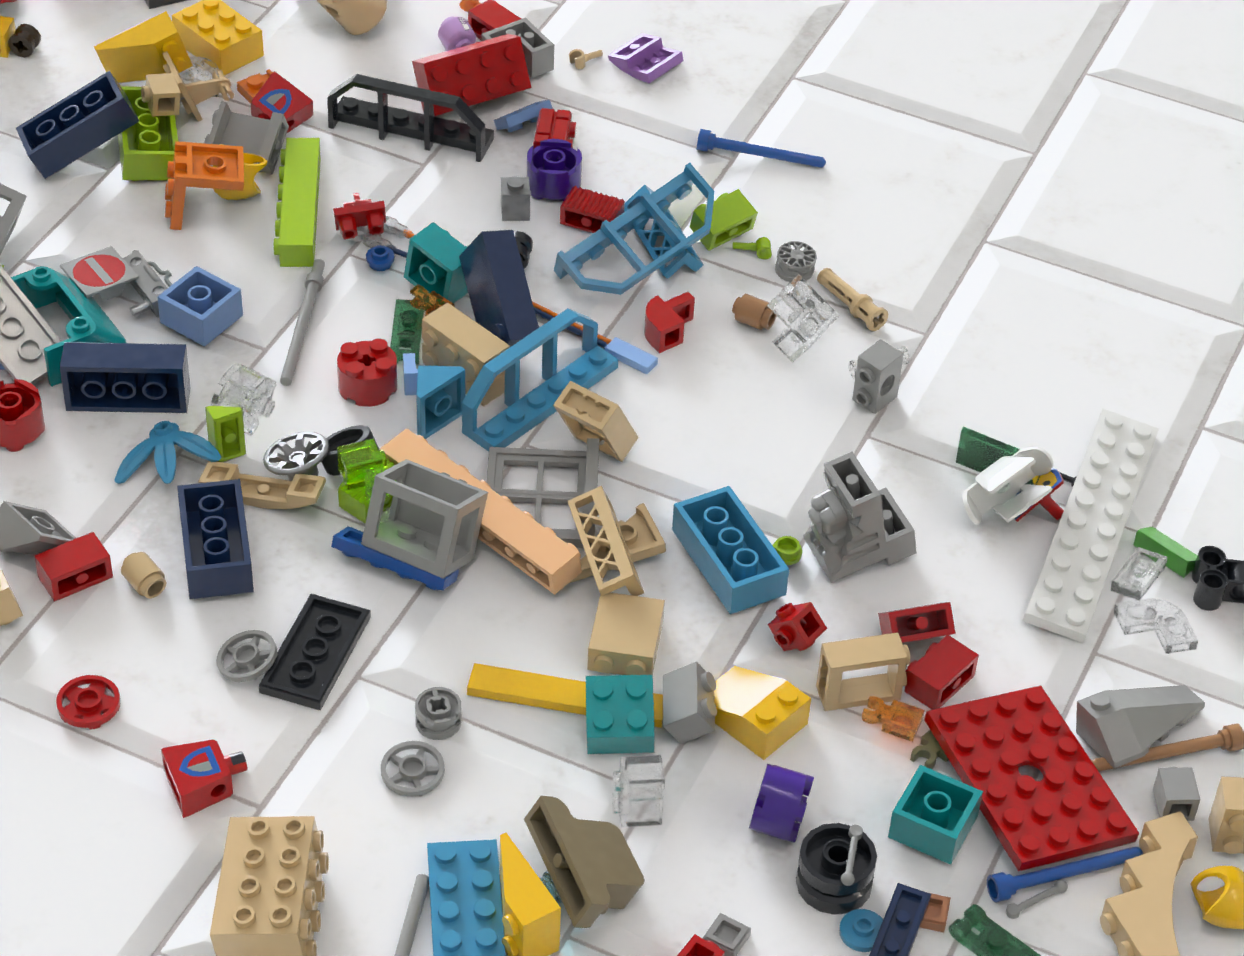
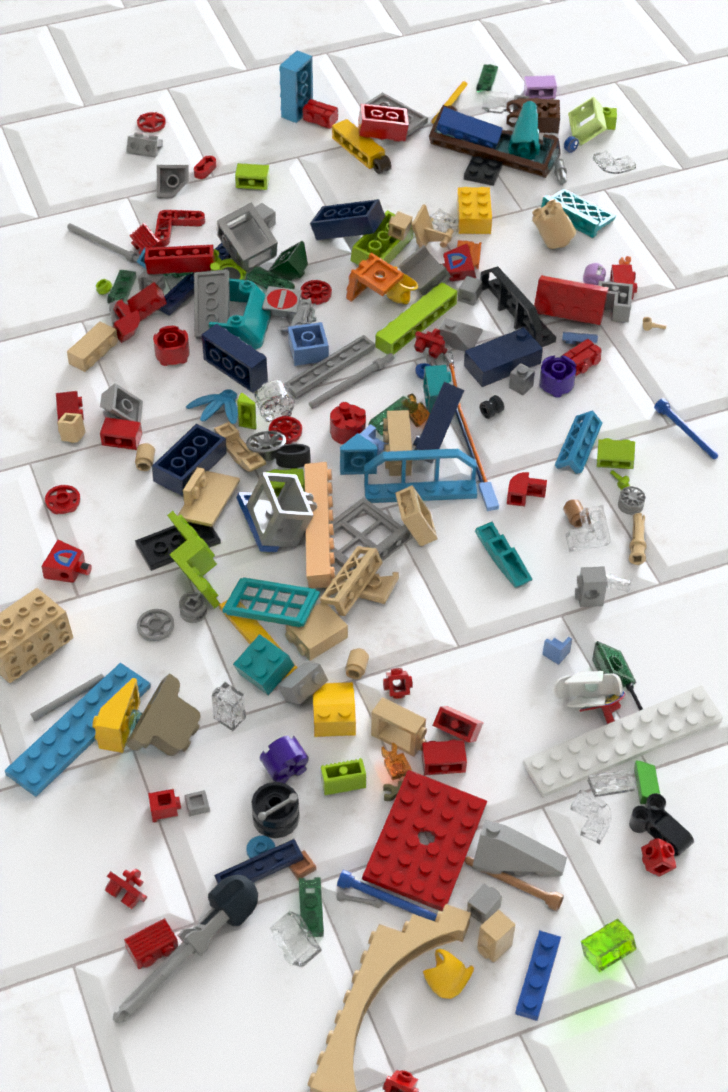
camera: 45 degrees right, 5 degrees up
yellow slope [94,11,193,83] -> none
light grey wheel [216,630,278,682] -> none
clear neon green brick [337,439,396,501] -> none
dark azure plate [554,162,715,295] -> none
red brick [560,185,625,233] -> none
medium lavender slope [608,33,684,83] -> none
dark azure brick [672,486,789,614] -> none
lime plate [772,536,803,565] -> none
light grey brick [803,452,917,582] -> none
teal brick [888,765,983,865] -> none
none -> lime bracket [167,511,220,609]
none -> tan bracket [177,467,240,527]
none -> teal piece [222,577,320,627]
none -> clear green plate [247,266,295,289]
none -> dark green slope [267,241,308,281]
none -> red wheel [269,416,302,444]
none -> light grey plate [284,335,375,398]
none -> red wheel [300,280,332,305]
none -> lime brick [321,758,367,795]
none -> tan brick [345,648,369,679]
none -> light grey slope [439,318,483,352]
none -> light grey brick [458,276,482,306]
none -> dark blue brick [464,327,543,387]
none -> teal slope [475,521,533,588]
none -> medium blue panel [542,637,572,665]

